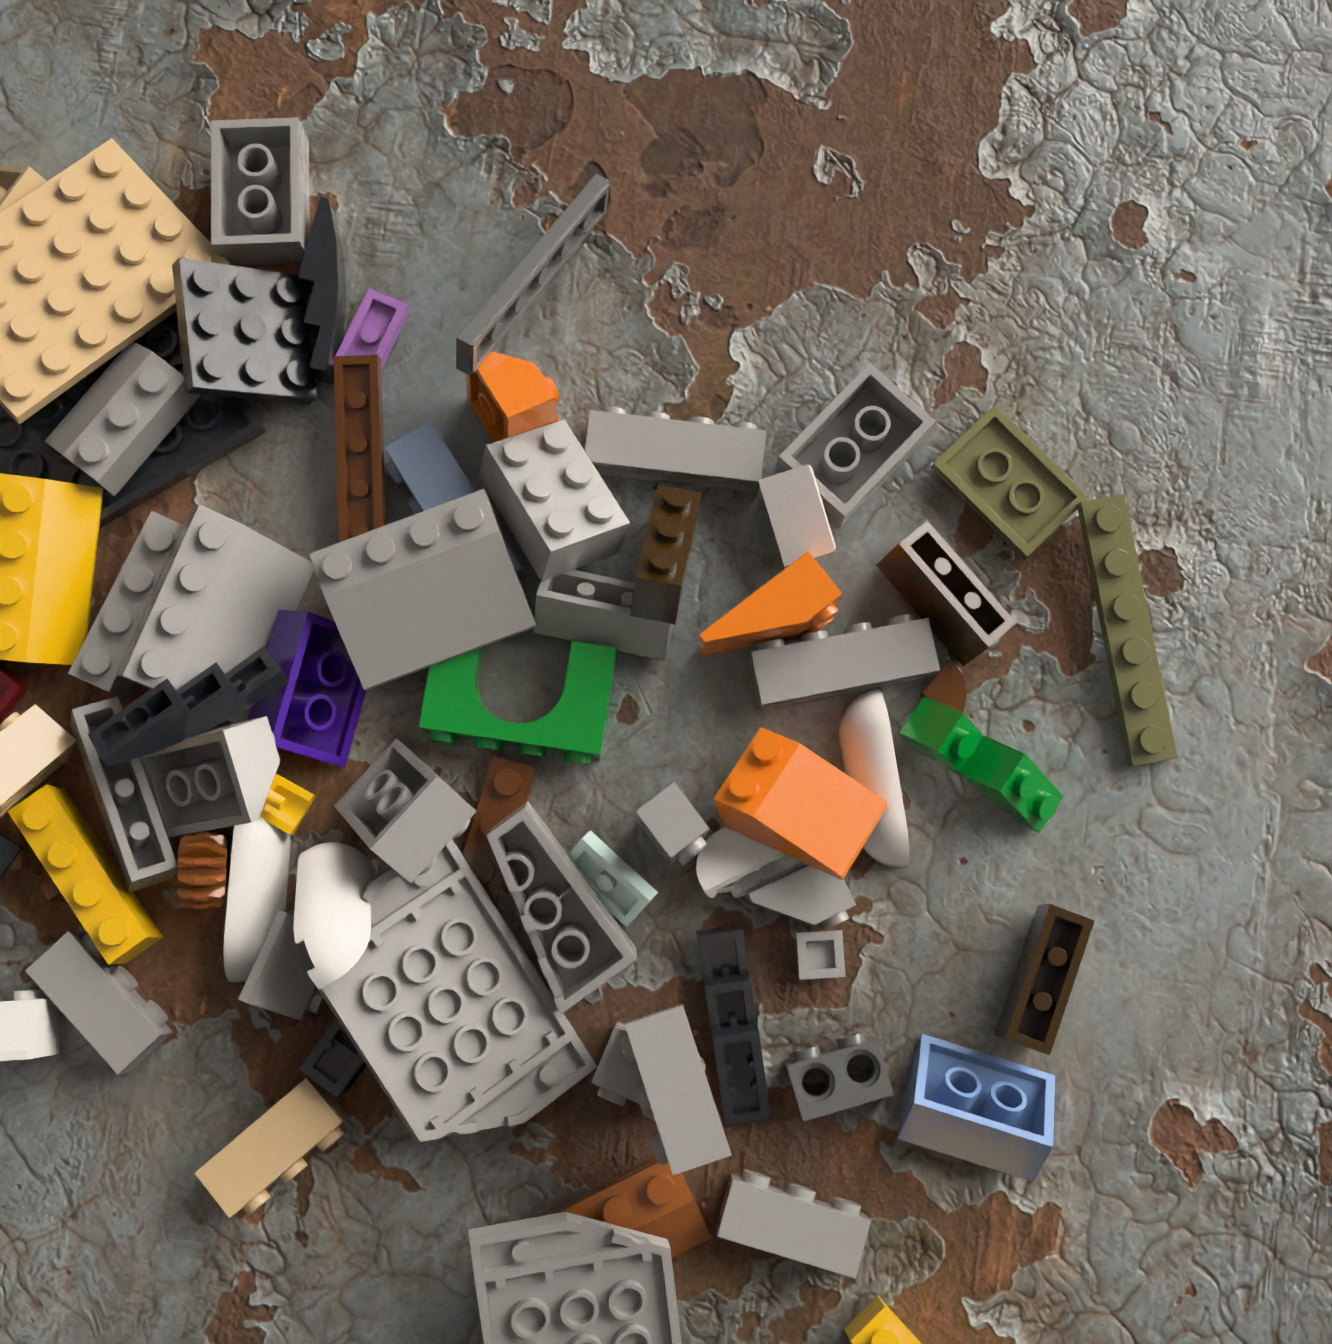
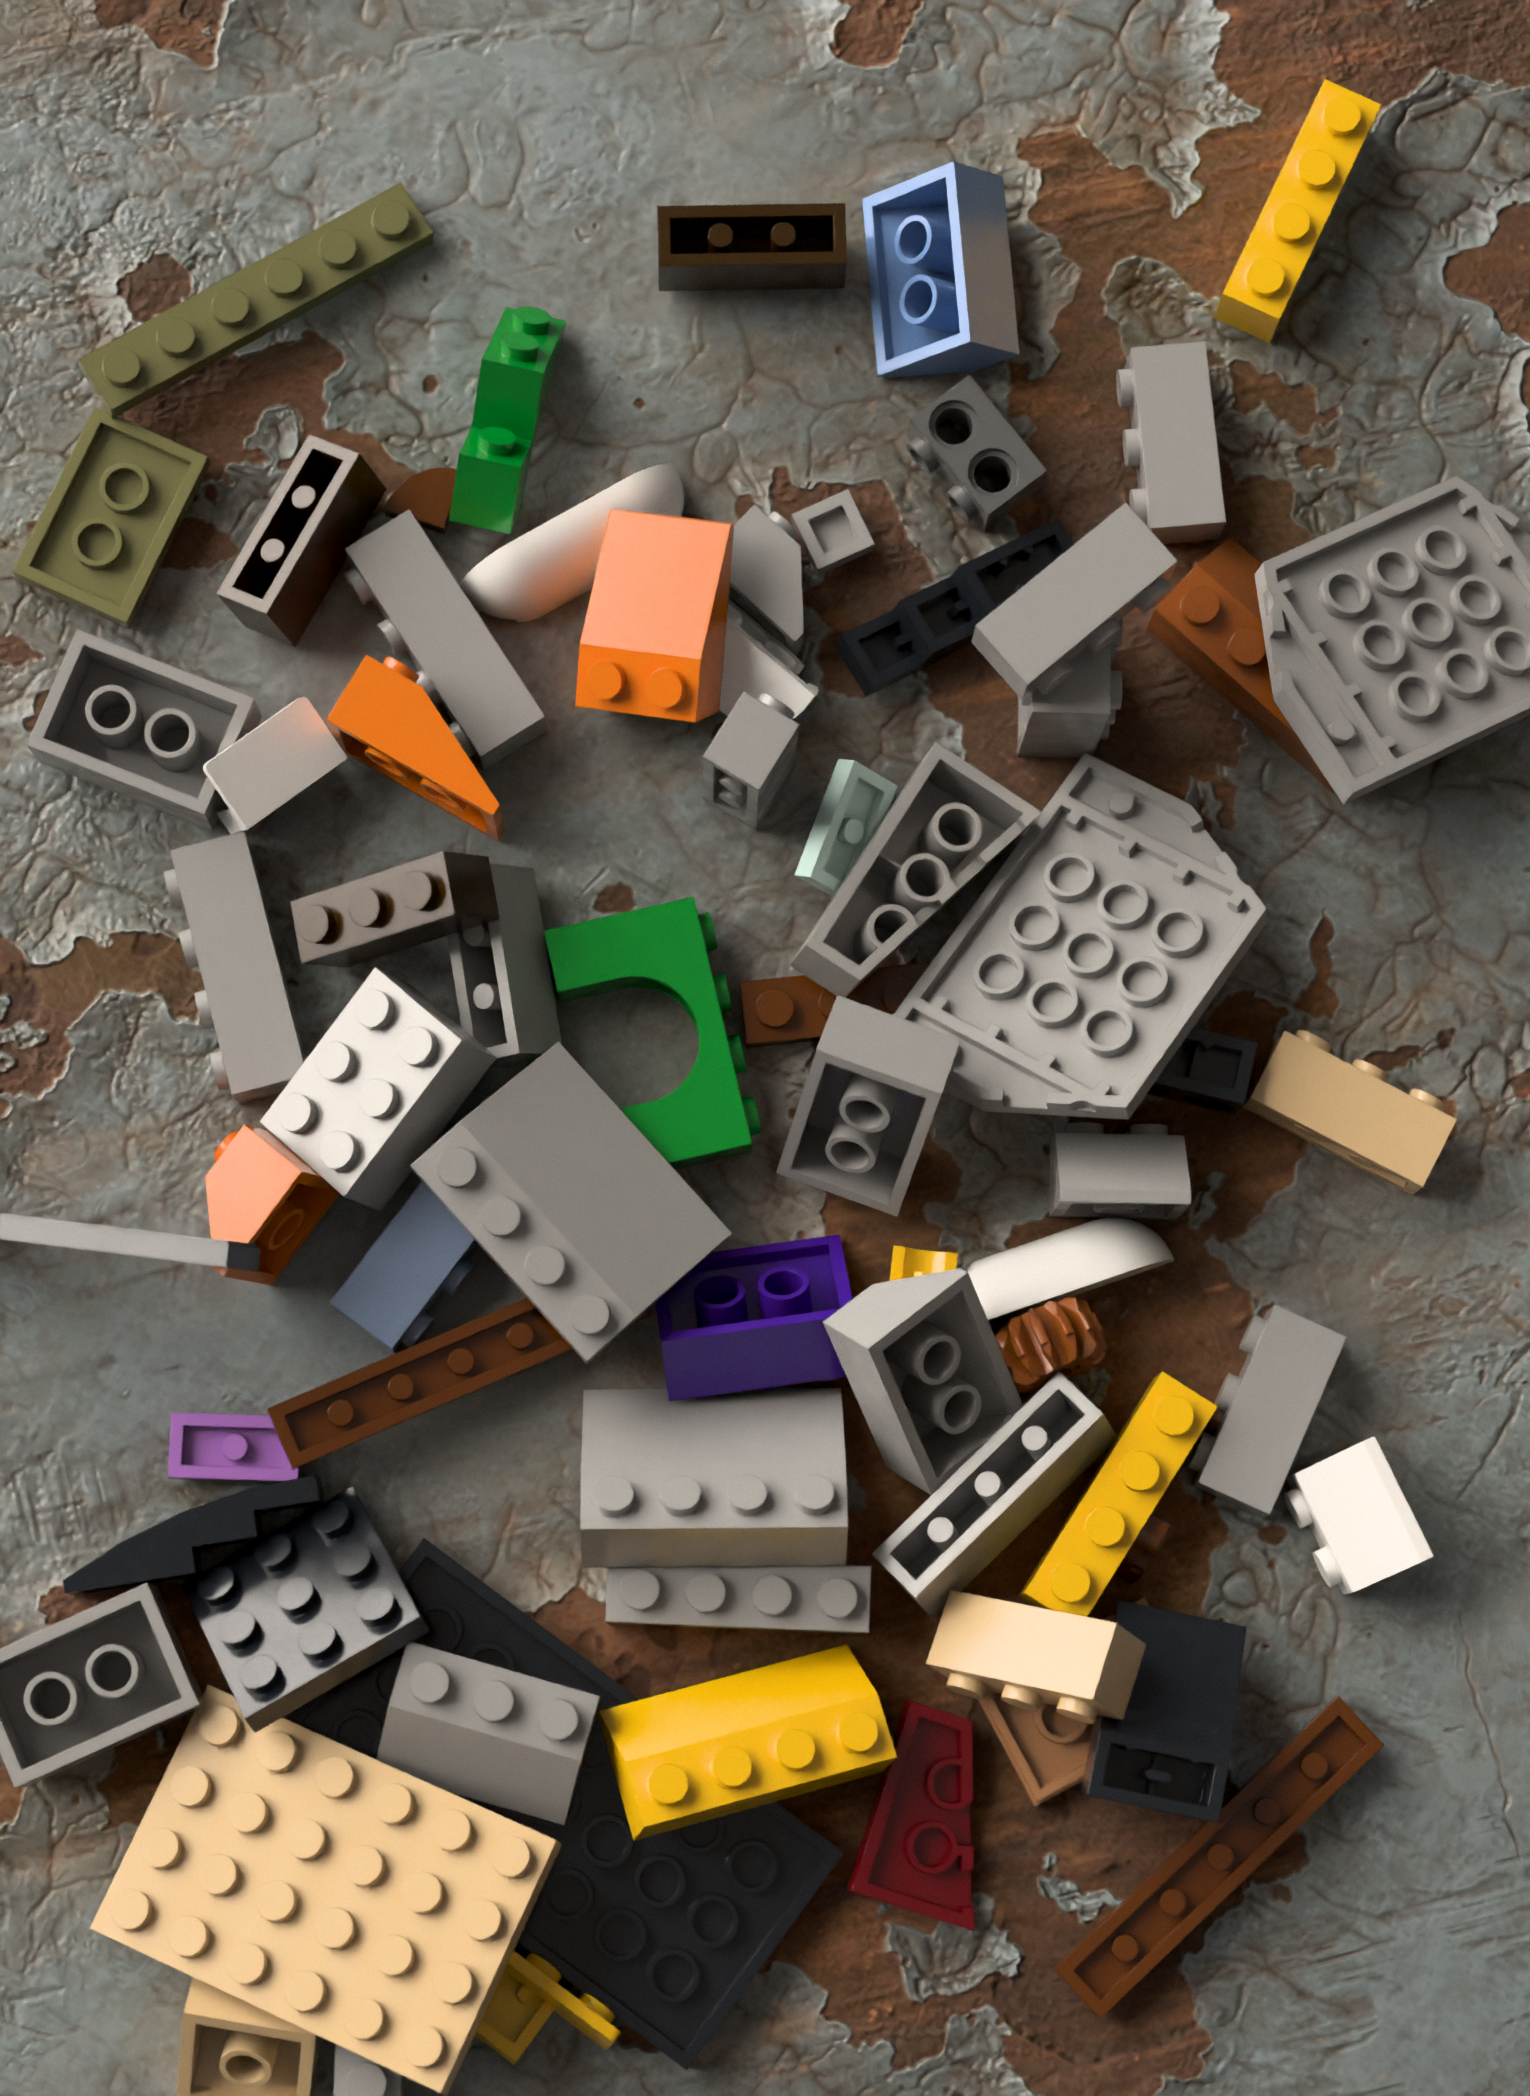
camera: 115 degrees left, 0 degrees up
black slope [88,646,290,767] -> none
white brick [293,842,372,989] -> none

